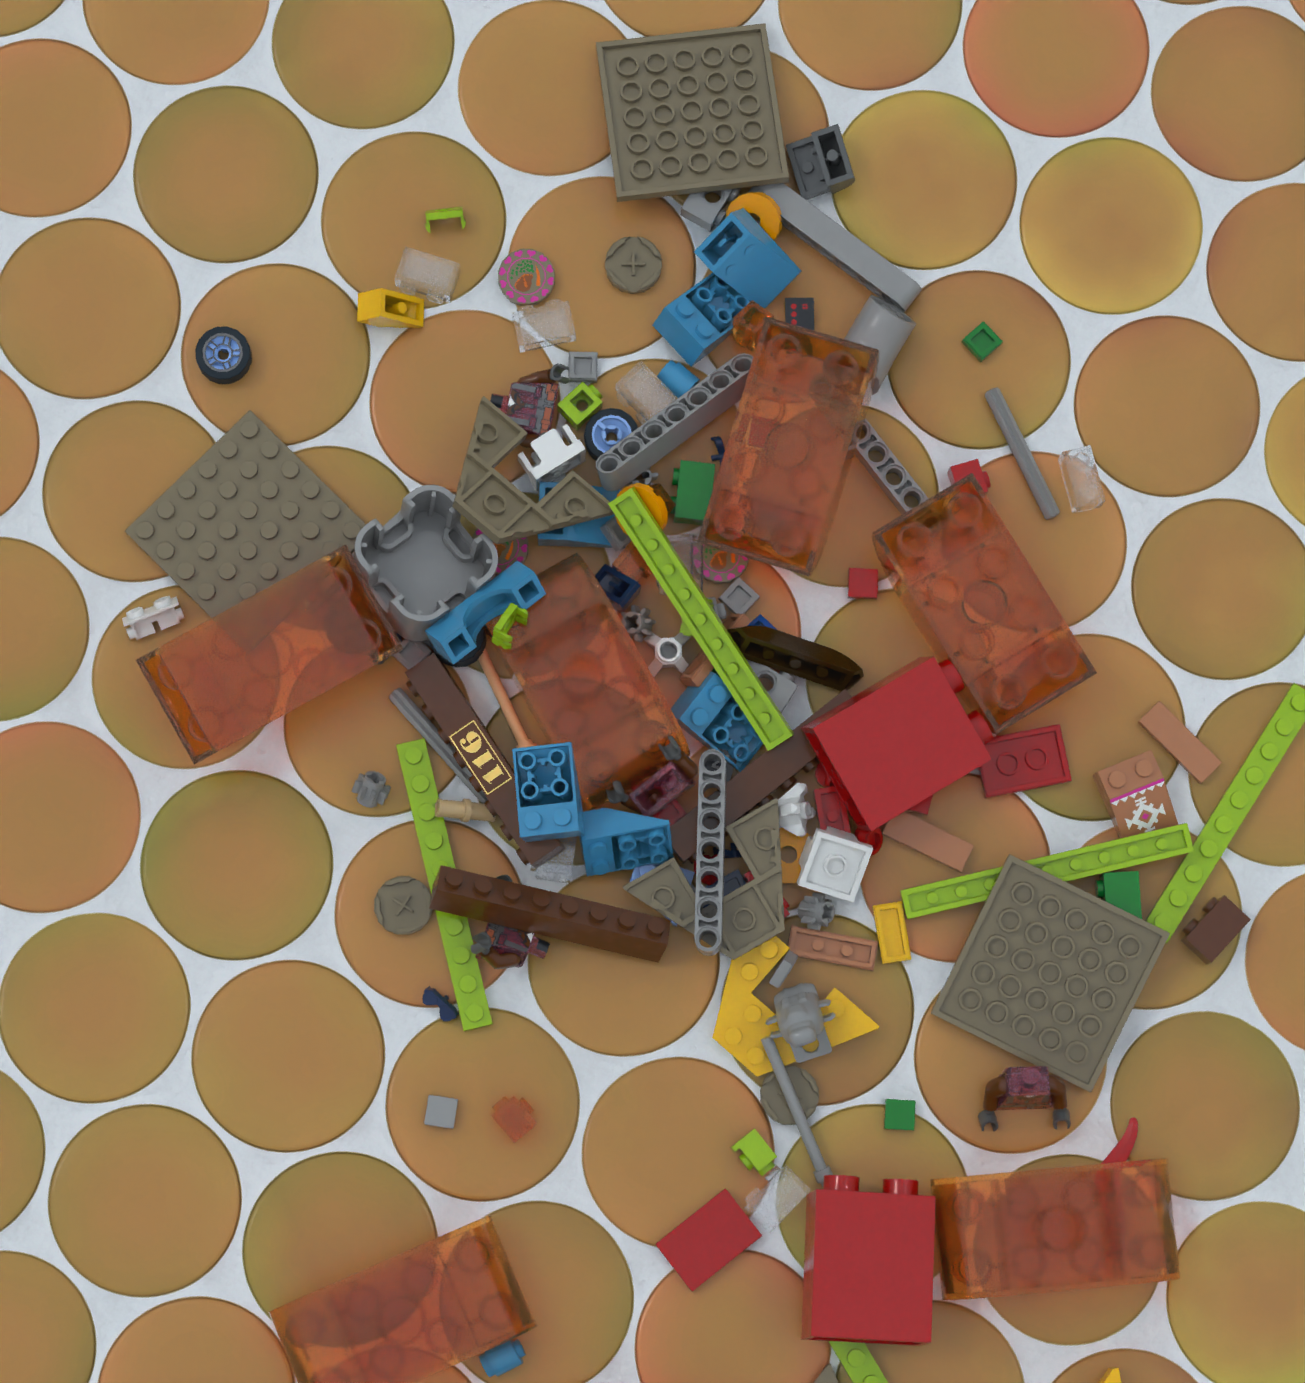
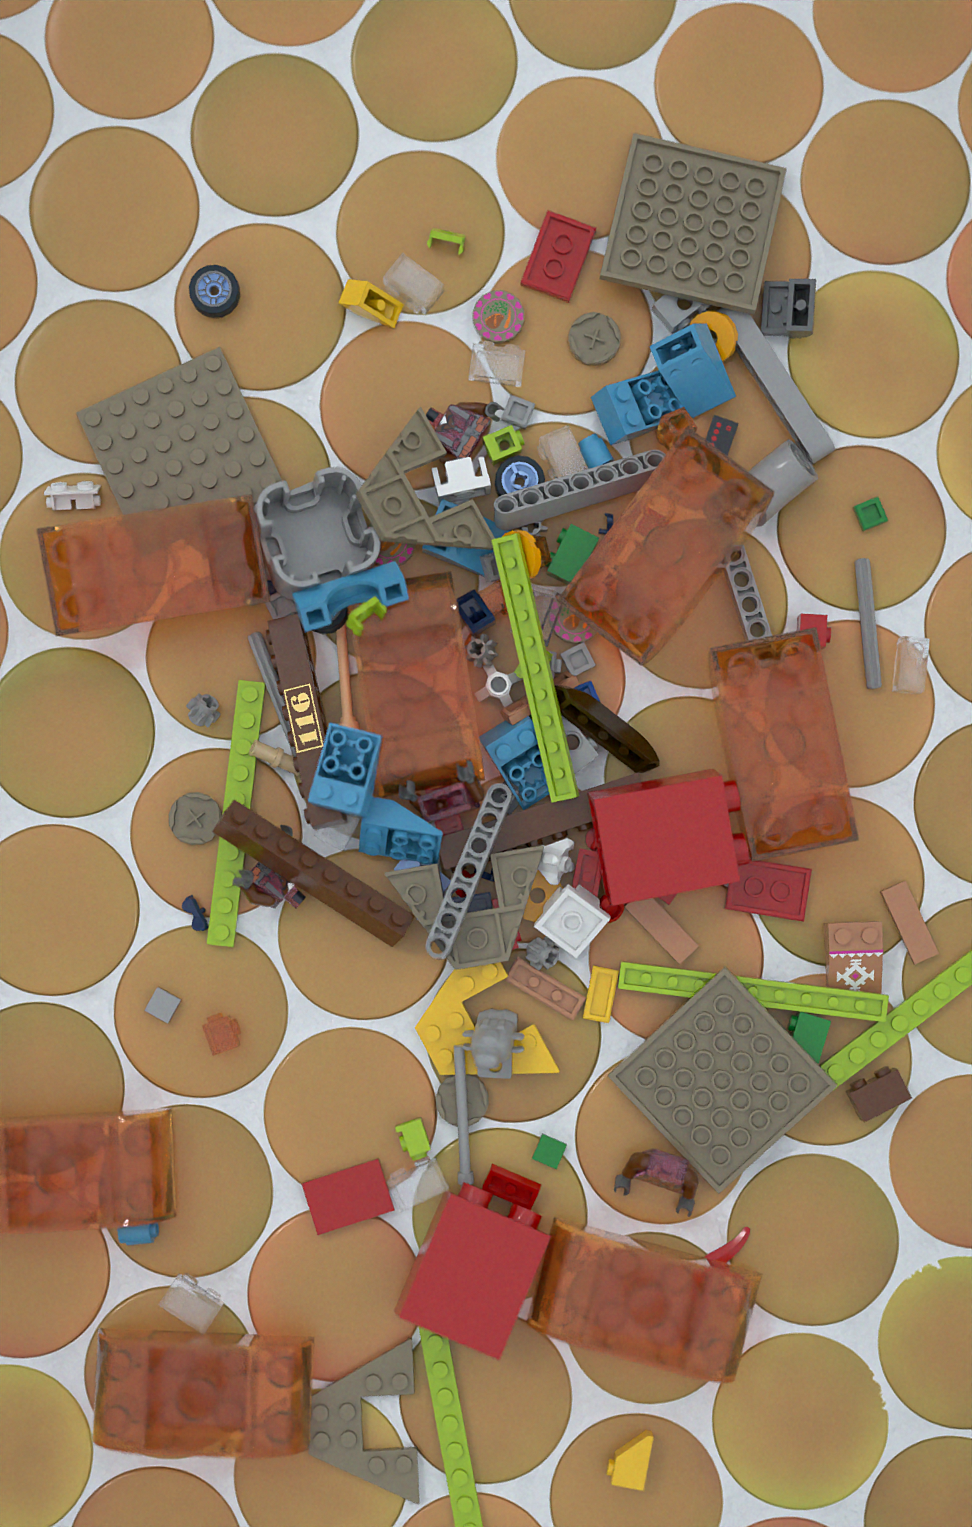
camera: 25 degrees right, 5 degrees up
light grey tile [769,950,798,988] -> none
red tile [848,568,878,599] -> none
none -> red plate [481,1164,542,1210]
none -> red tile [520,210,597,303]

